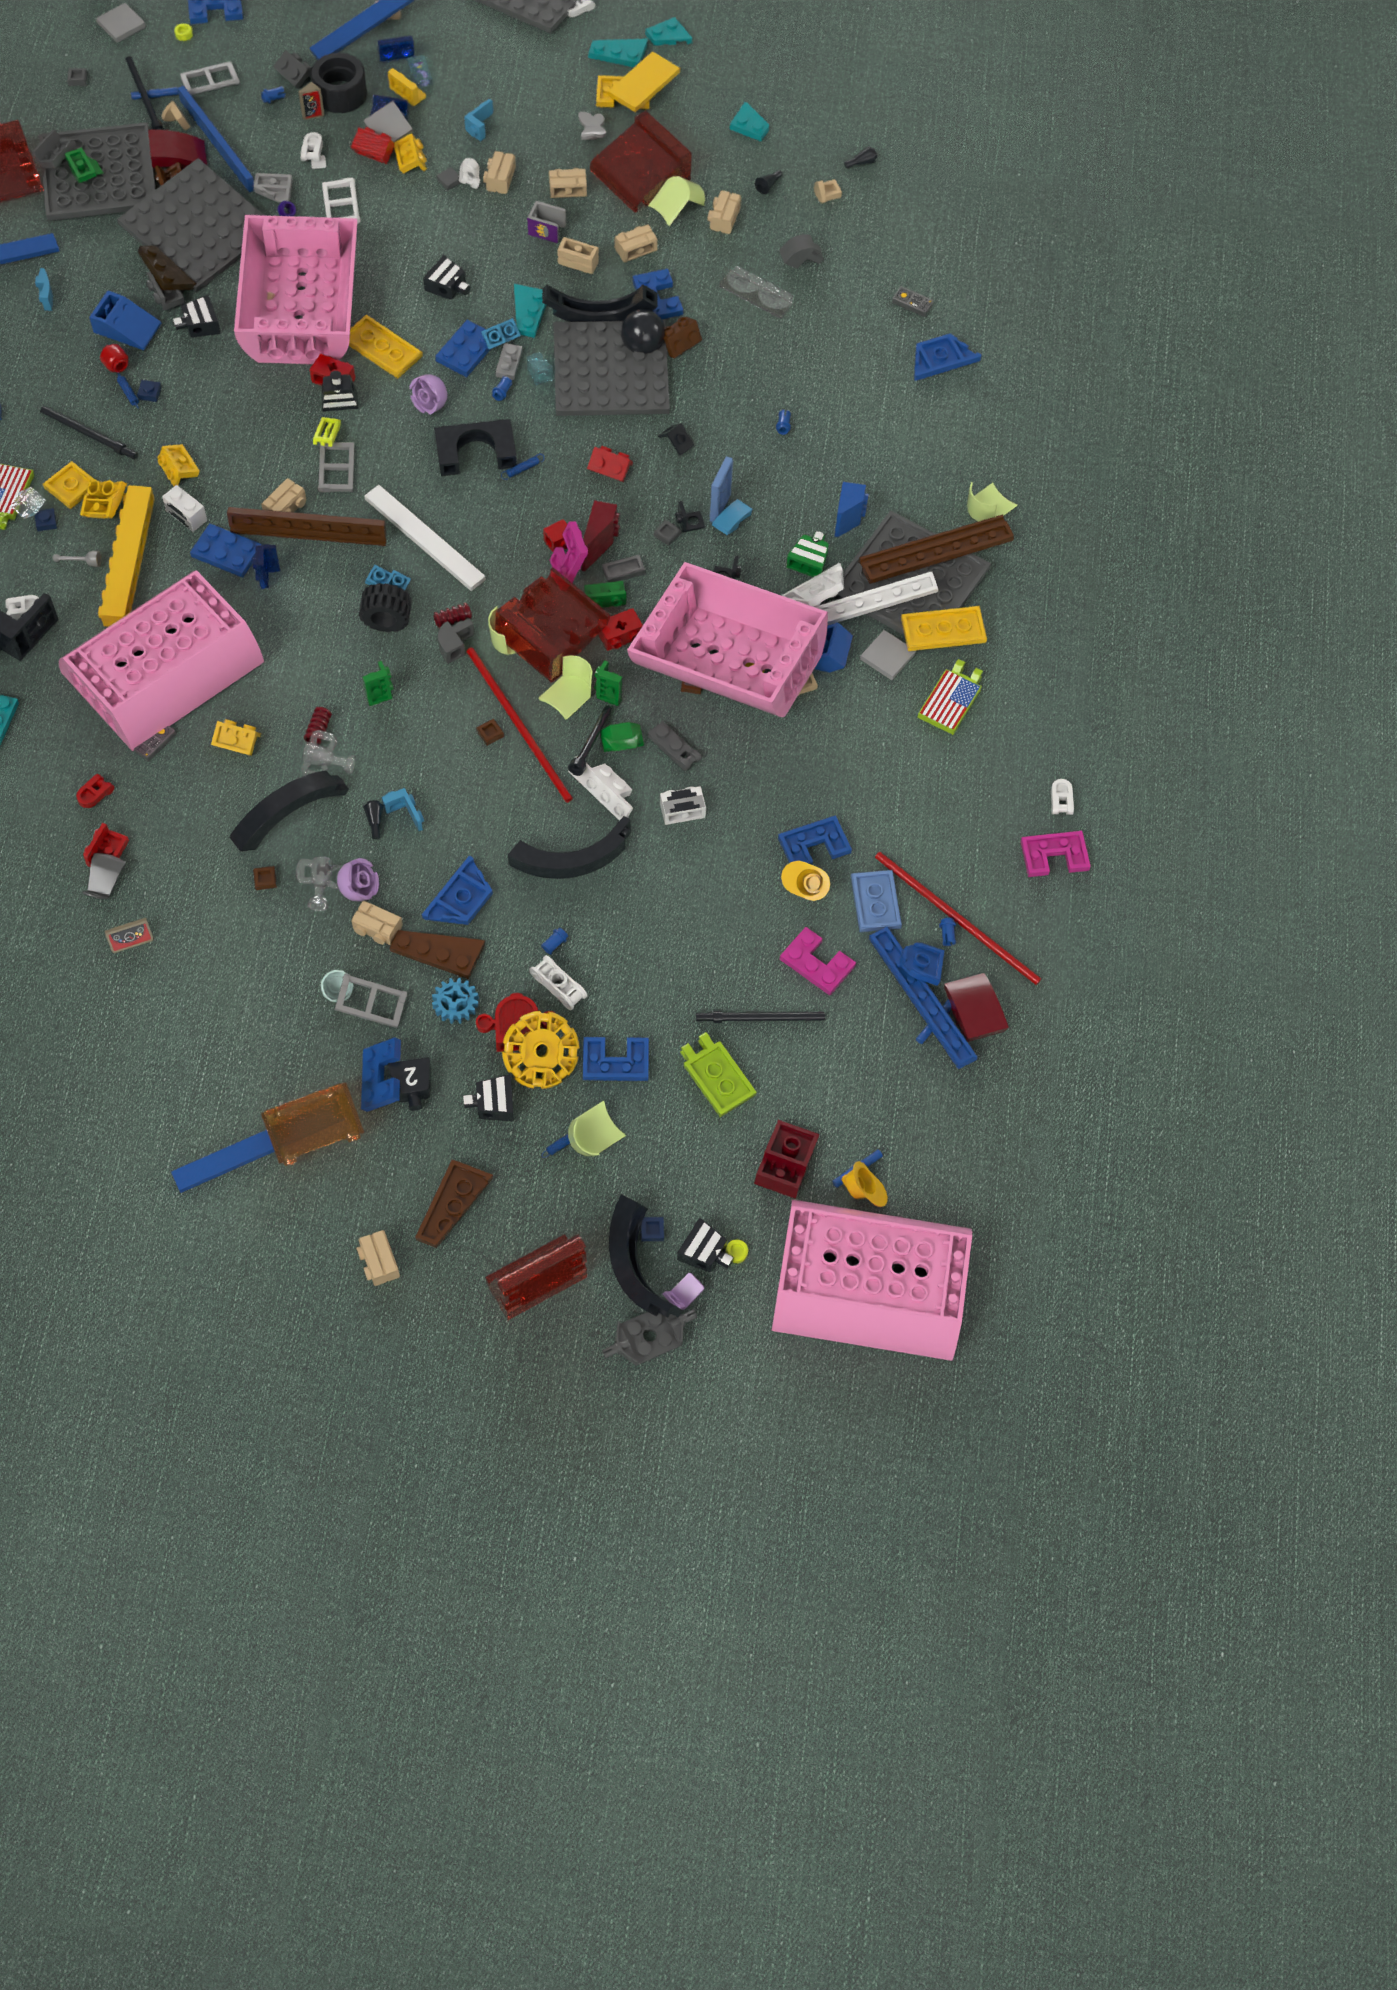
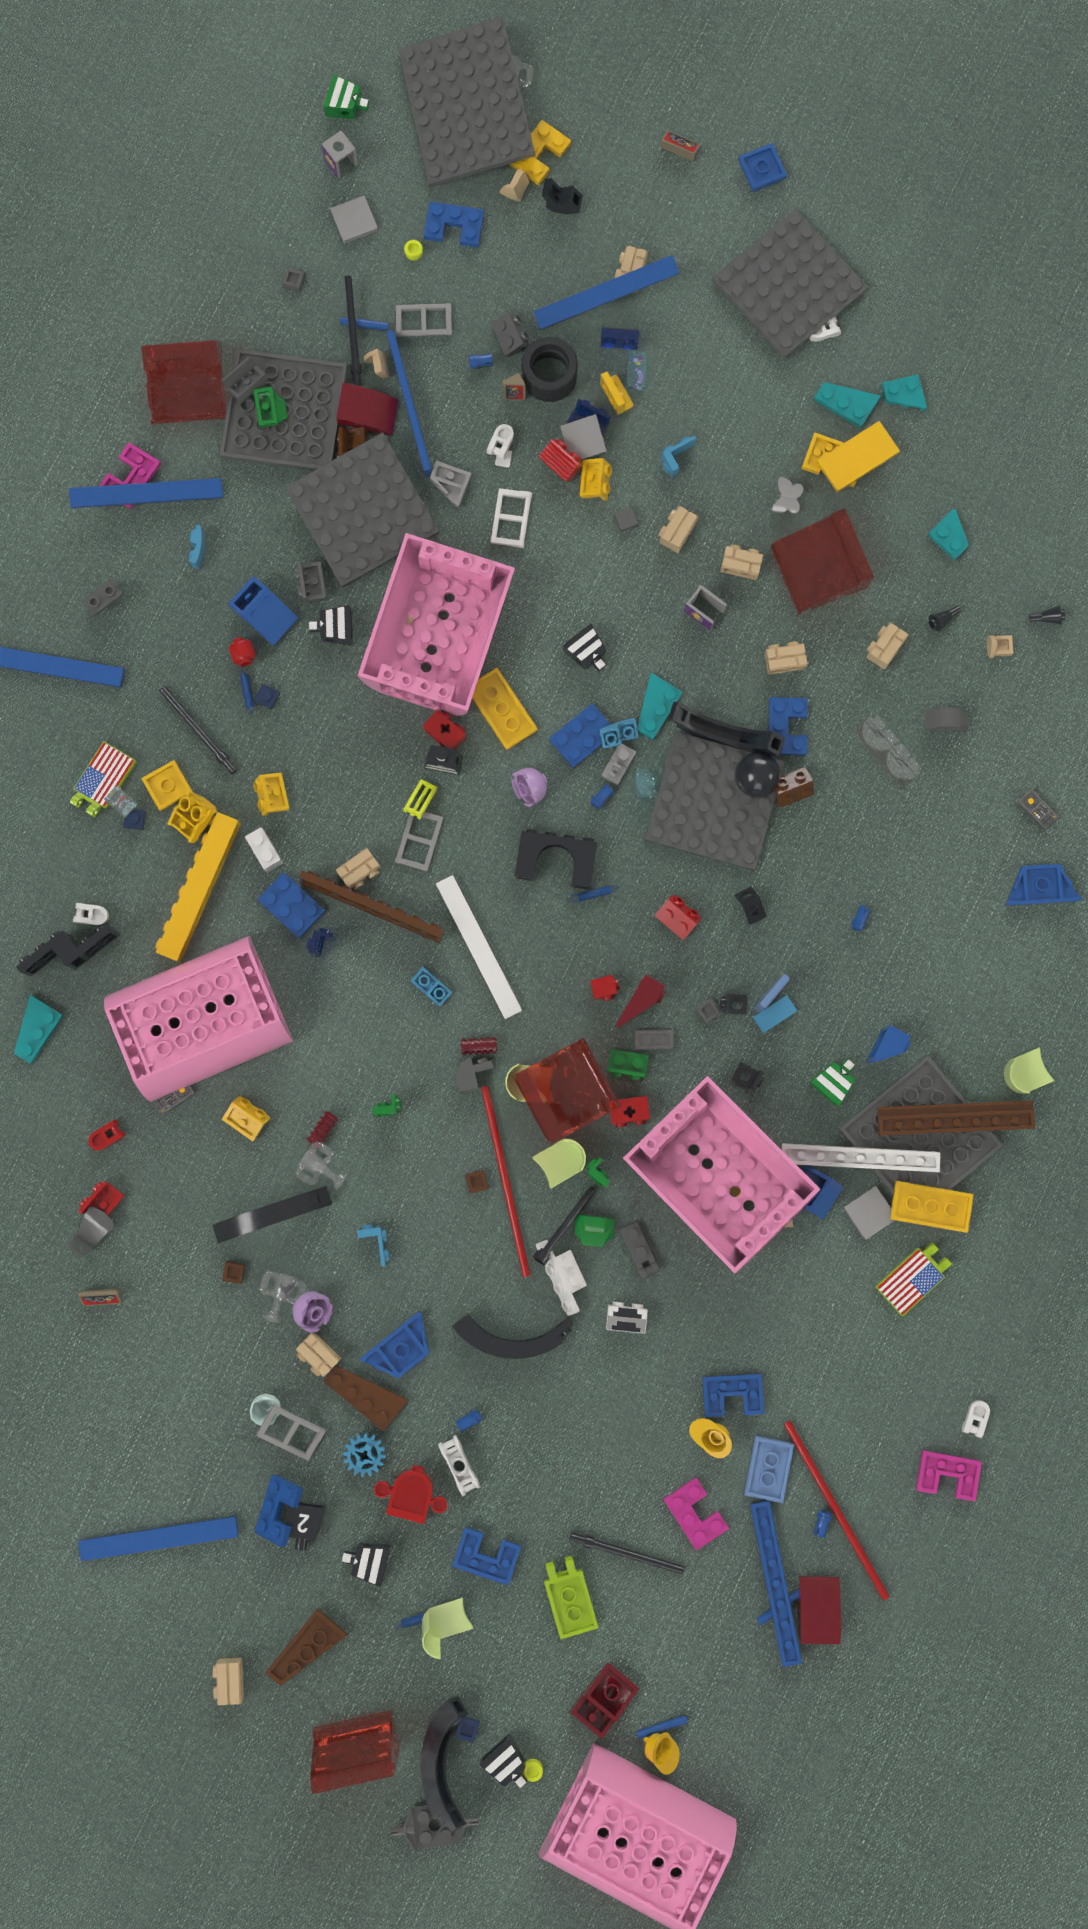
camera: 20 degrees right, 20 degrees up
light grey hinge [52,551,101,567] -> none
dark brown wing [137,245,197,290] -> none
clear orange windscreen [260,1082,364,1166] -> none
dark purple plate [278,201,296,216] -> none
black tyre [359,583,412,632] -> none
black cone [363,800,384,839] -> none
white plate [459,158,480,189] -> none
yellow plate [502,1011,580,1089] -> none
dark pink plate [549,522,588,591] -> none
tan brick [558,237,599,274] -> none
yellowish green piece [648,176,705,226] -> none
lavender bracket [662,1273,705,1310] -> none
white wing [781,563,844,607] -> none
blue tile [900,943,944,986] -> none

